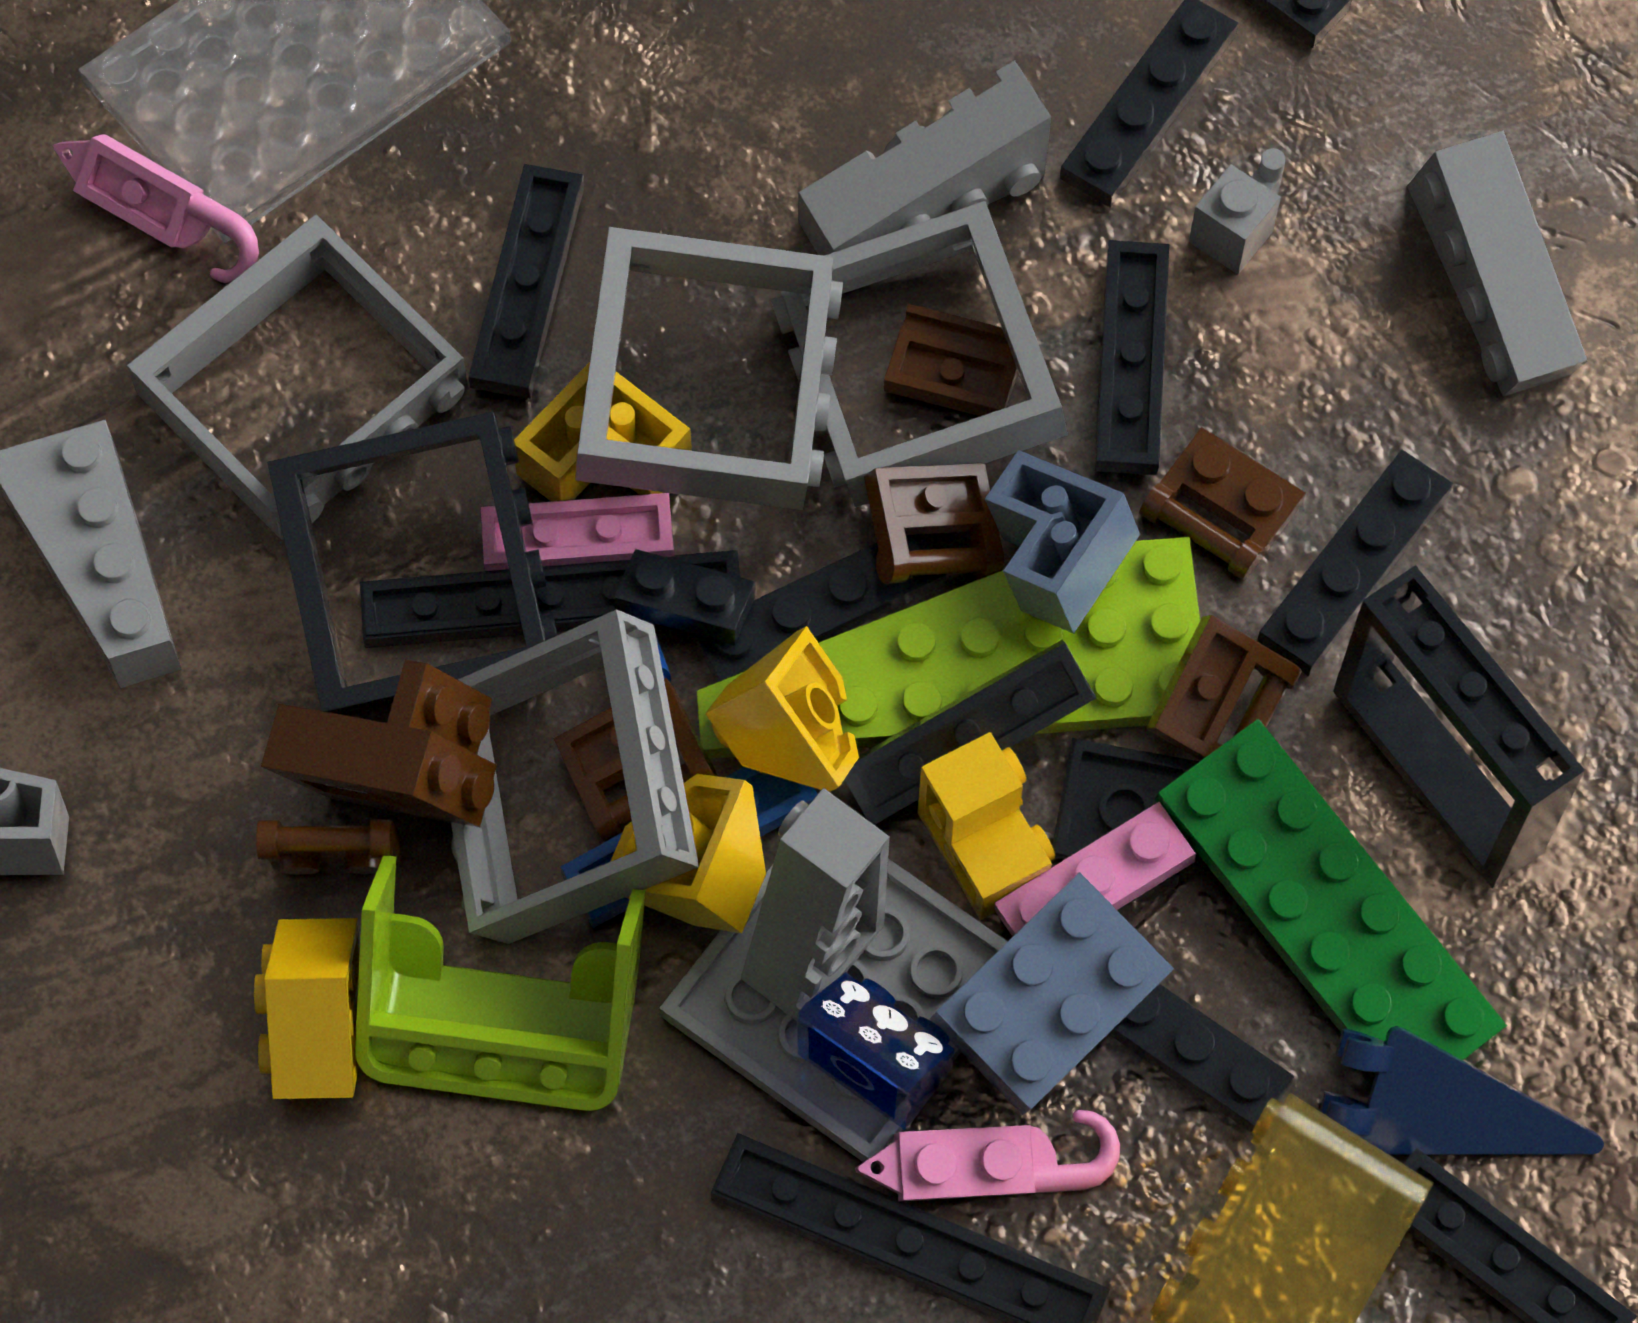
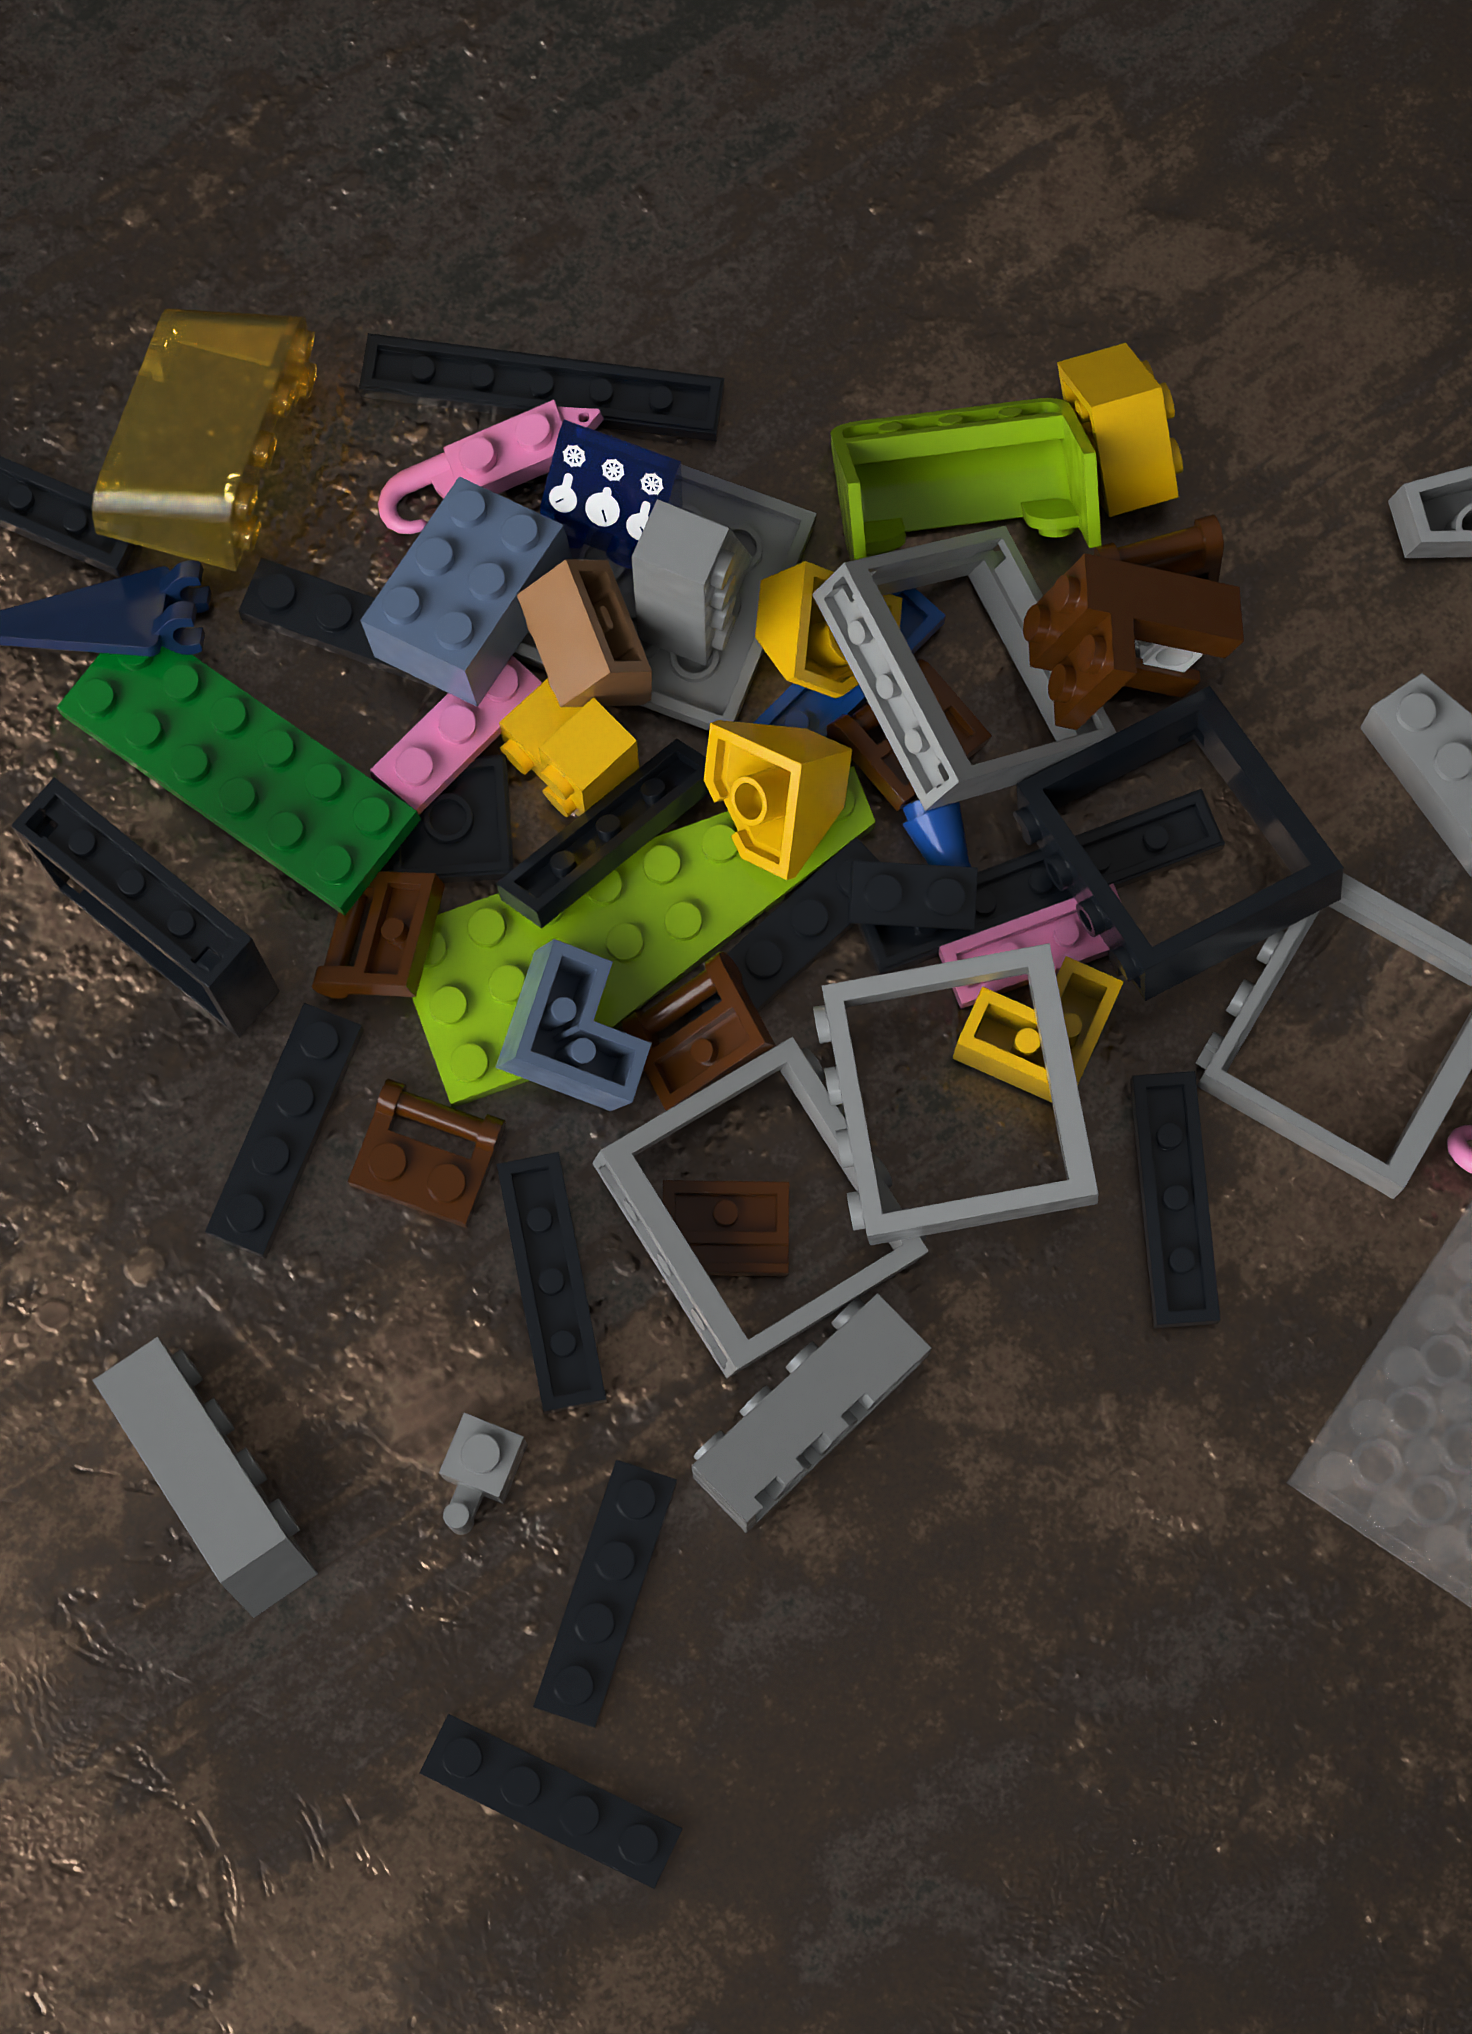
camera: 165 degrees right, 10 degrees up
none -> medium nougat slope [517,559,652,707]

